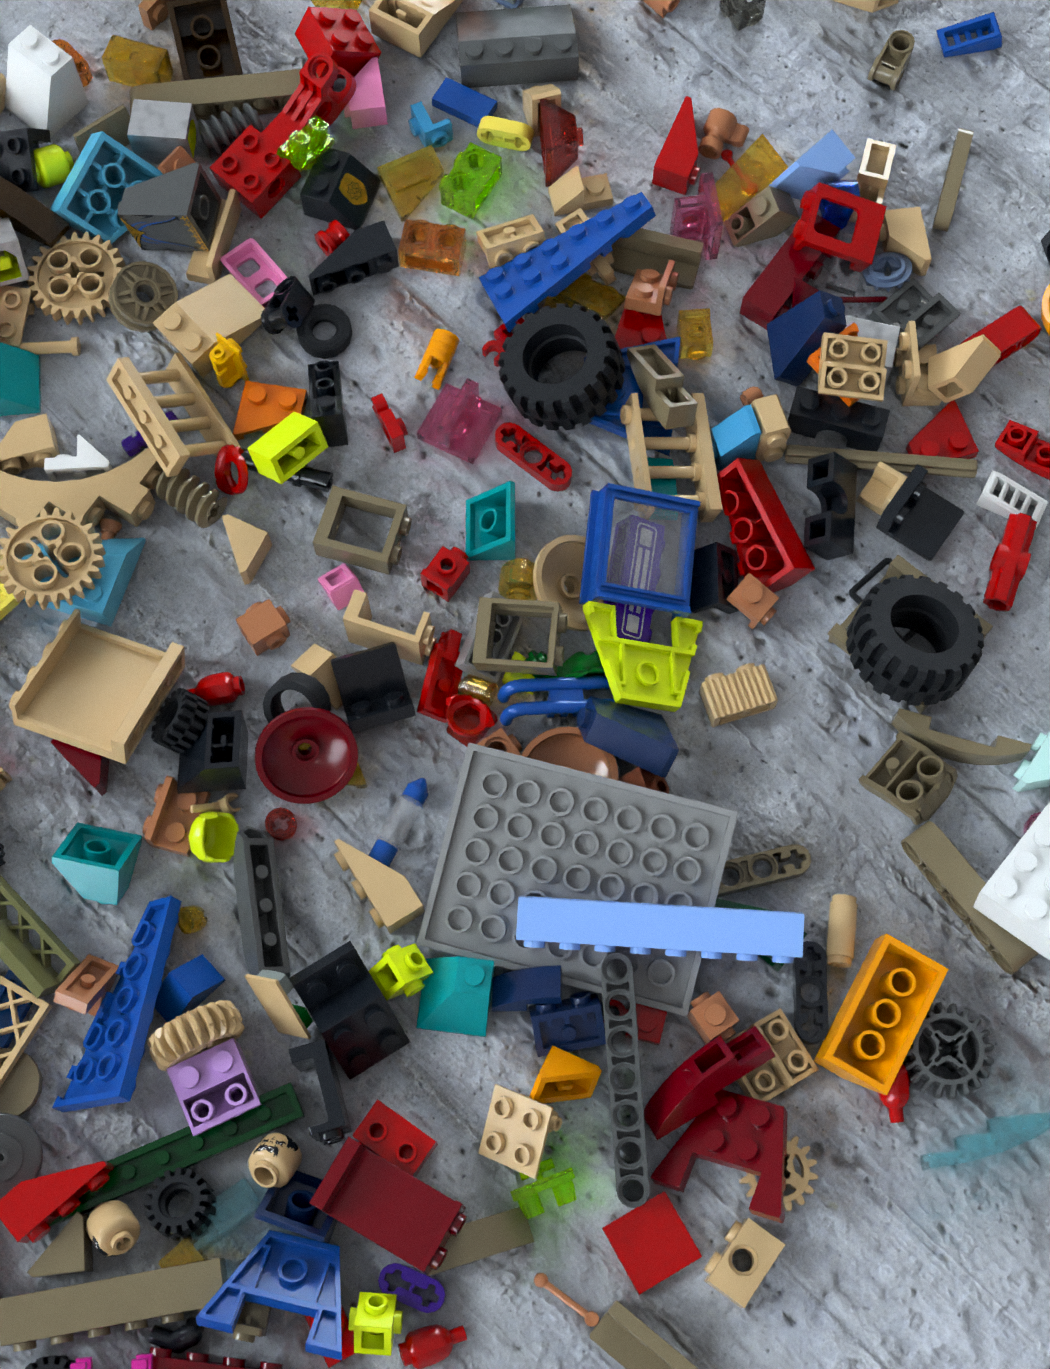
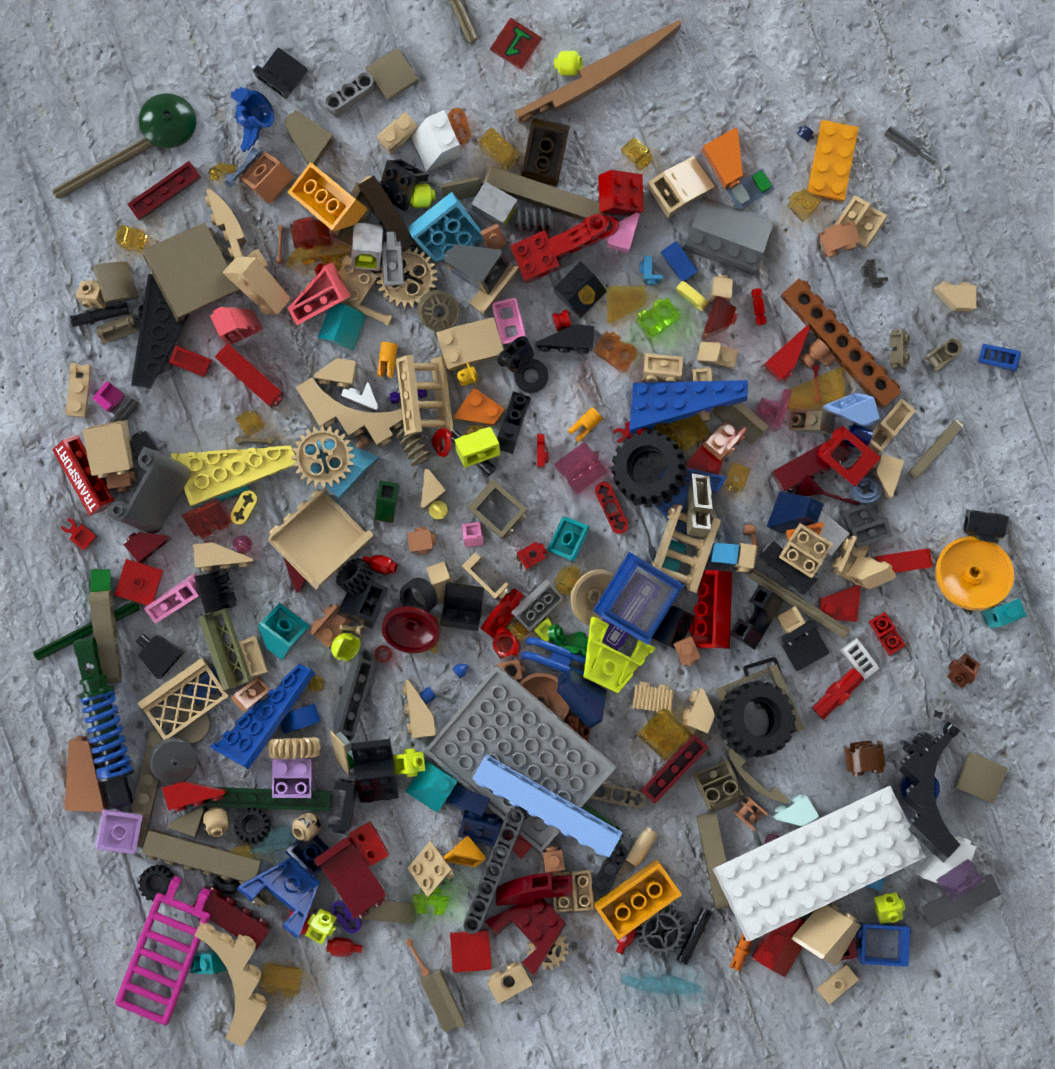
camera: 25 degrees right, 15 degrees up
clear neon green hips [277,115,335,171] -> none
dark tan window [472,597,568,676] -> none
none -> tan plate [239,636,269,678]
none -> dark green slope [375,480,400,523]
none -> light orange hinge [377,342,398,378]
none -> light grey hinge [382,232,404,286]
none -> light yellow tile [429,500,448,520]
none -> clear yellow bracket [636,708,691,761]
none -> dark red brick [640,733,709,804]
none -> black pin [676,907,713,965]
none -> tan slope [681,688,715,733]
none -> nougat piece [733,796,768,830]
none -> red axle [751,288,767,326]
none -> dark orange brick [780,278,901,409]
none -> dark tan hinge [890,328,910,369]

